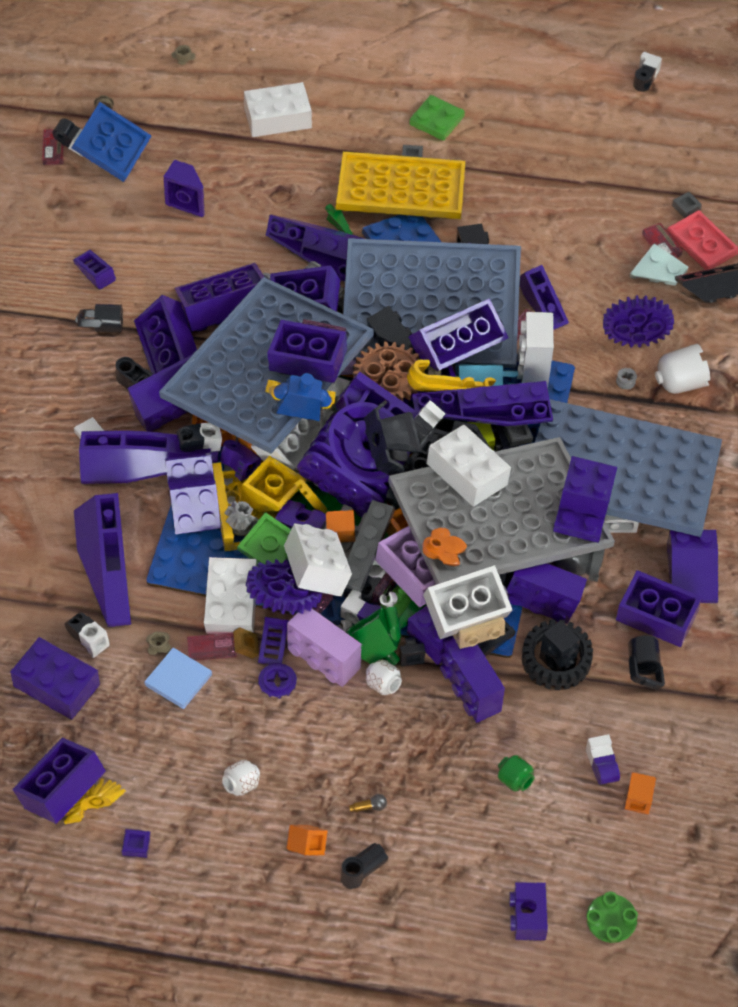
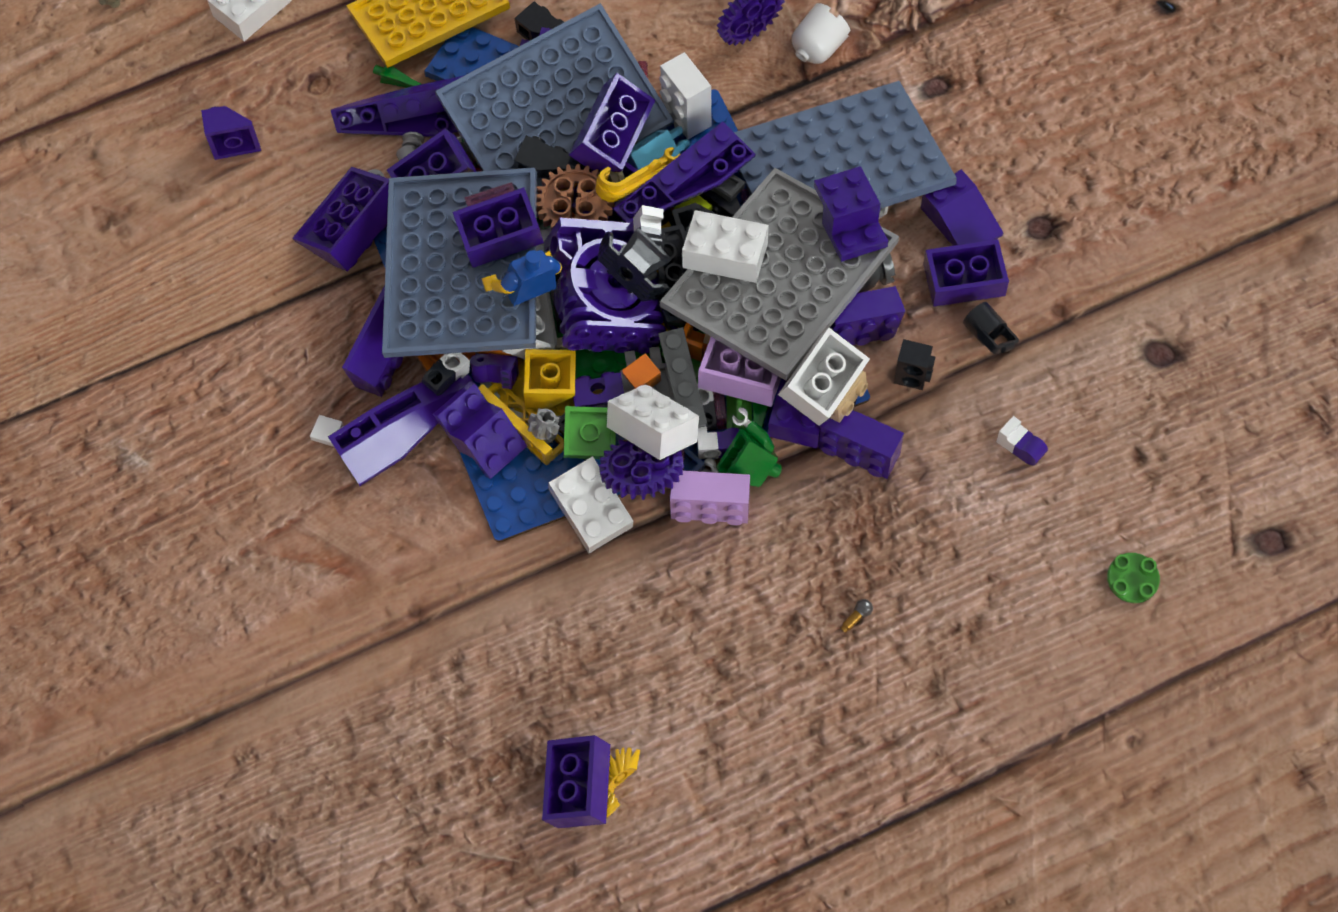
camera: 30 degrees left, 10 degrees up
dark purple brick [10,637,100,720] -> none
clear pink tile [42,129,64,165] -> none
black leg [52,118,82,156] -> none
white leg [65,612,110,658] -> none
blue plate [71,102,152,182] -> none
dark purple slope [73,250,116,290] -> none
dark purple wedge [74,493,131,627] -> none
black piece [75,304,123,333] -> none
dark tan plate [94,95,114,109] -> none
black piece [115,357,153,388] -> none
dark purple tile [122,829,151,858] -> none
dark purple slope [134,295,197,375] -> none
light blue tile [145,648,212,709] -> none
dark tan plate [146,631,171,655] -> none
clear pink tile [187,632,237,661] -> none
white head [222,760,260,796] -> none
pearl gold plate [233,628,259,659] -> none
dark purple slope [258,617,289,665] -> none
dark purple gear [258,663,297,699] -> none
orange panel [287,825,328,855] -> none
yellow tile [294,478,327,513] -> none
black piece [341,843,388,889] -> none
white head [366,660,402,695] -> none
black tile [400,636,425,667] -> none
orange plate [422,528,467,566] -> none
green head [498,755,535,792] -> none
dark purple brick [509,882,548,940] -> none
dark purple slope [519,265,569,330] -> none
black tyre [522,619,593,690] -> none
light grey bush [616,368,637,390] -> none
orange panel [624,772,656,814] -> none

